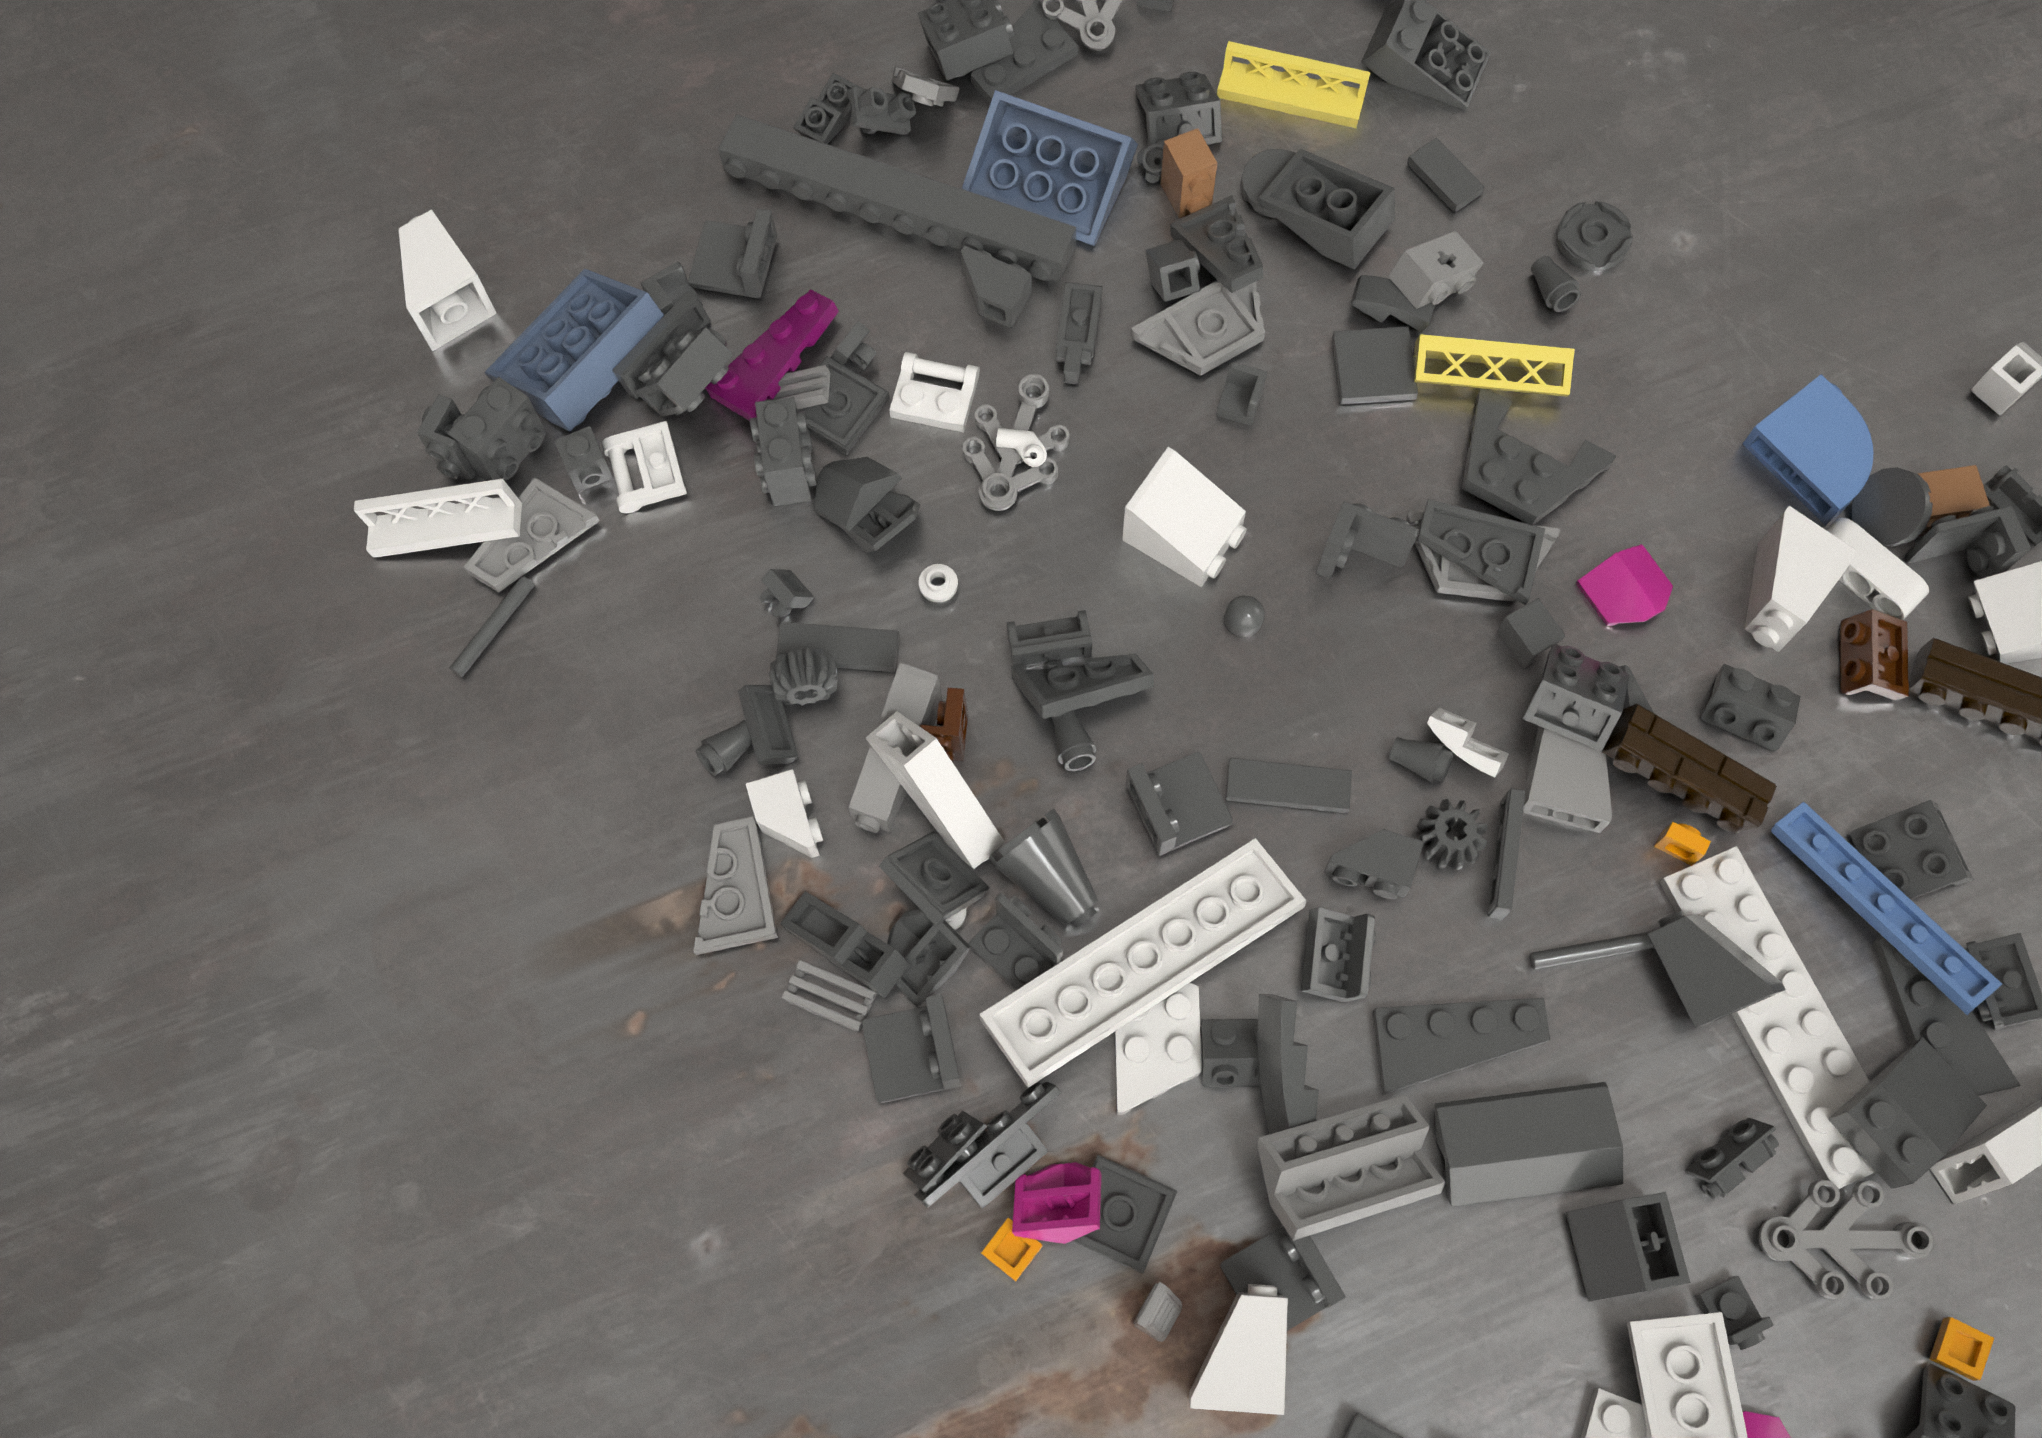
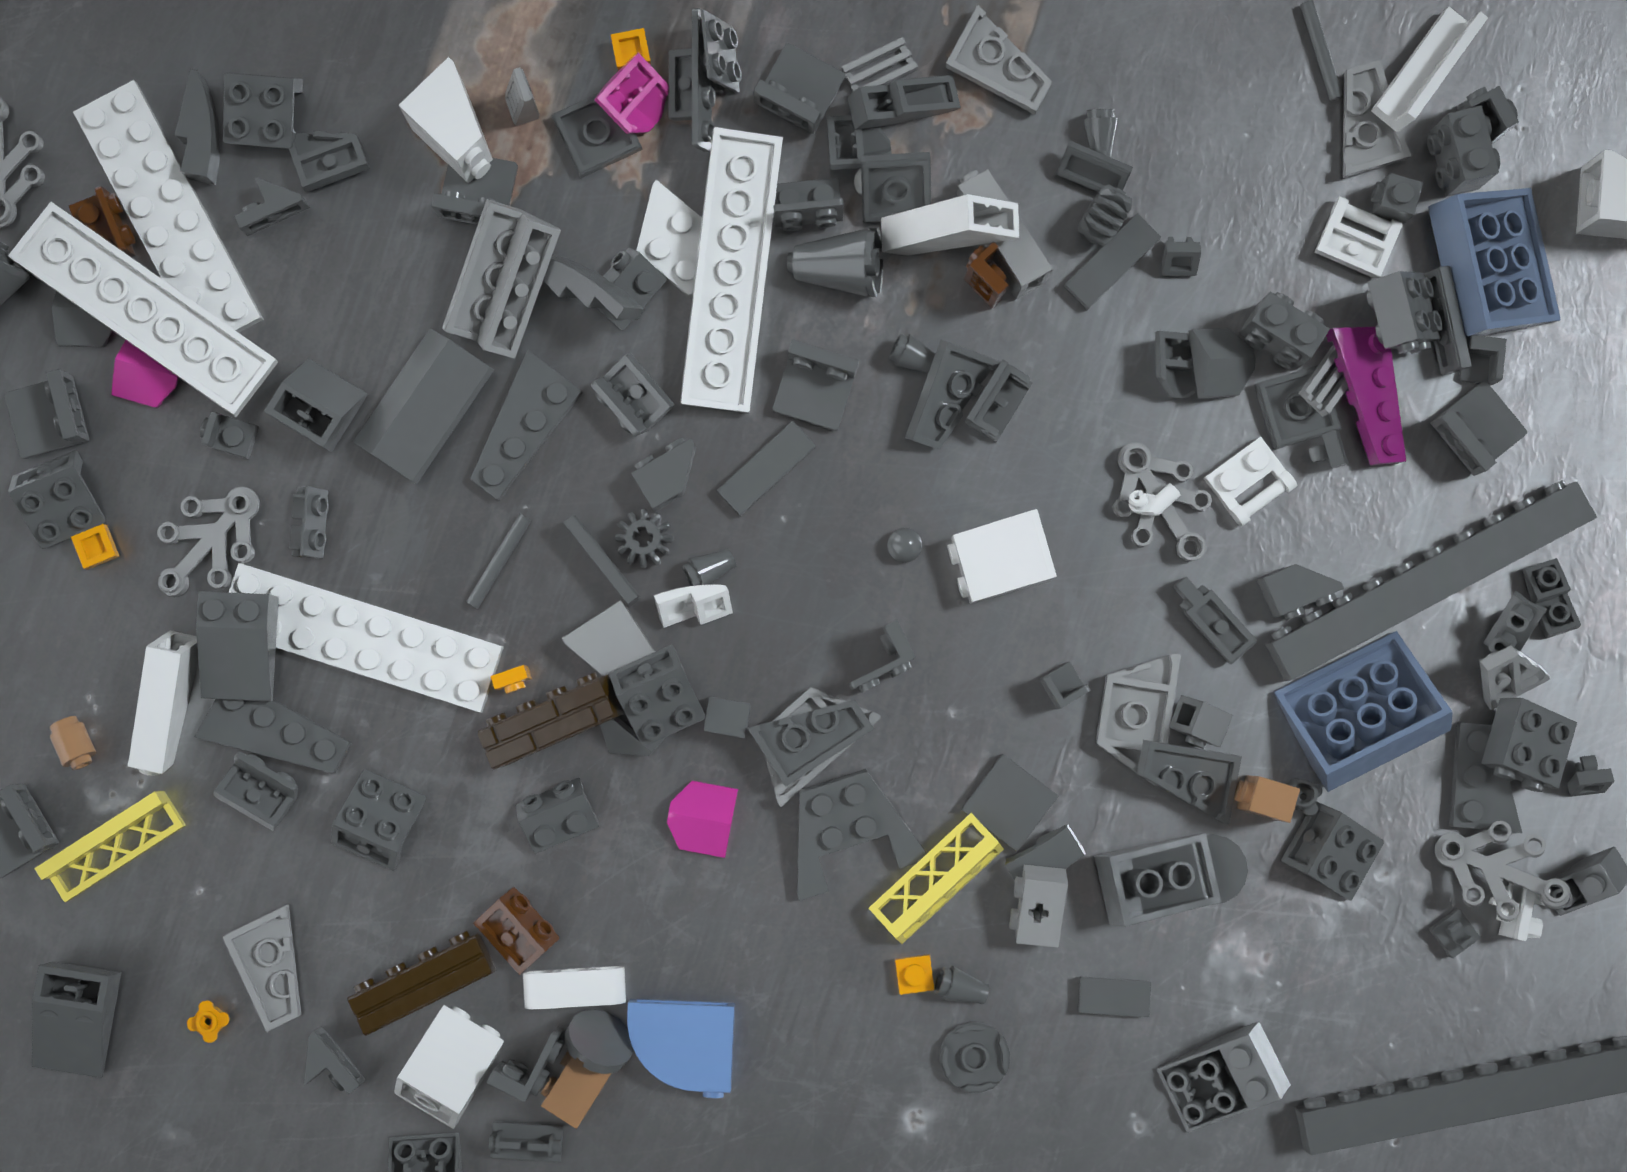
camera: 125 degrees right, 15 degrees up
white slope [746,769,823,858] -> none
white plate [919,564,958,603] -> none
light yellow fence [1217,41,1370,129] -> none
dark grey slope [1648,911,1786,1028] -> none
white slope [1745,506,1859,652] -> none
medium blue plate [1771,802,2002,1015] -> none
none -> light orange plate [895,954,934,995]

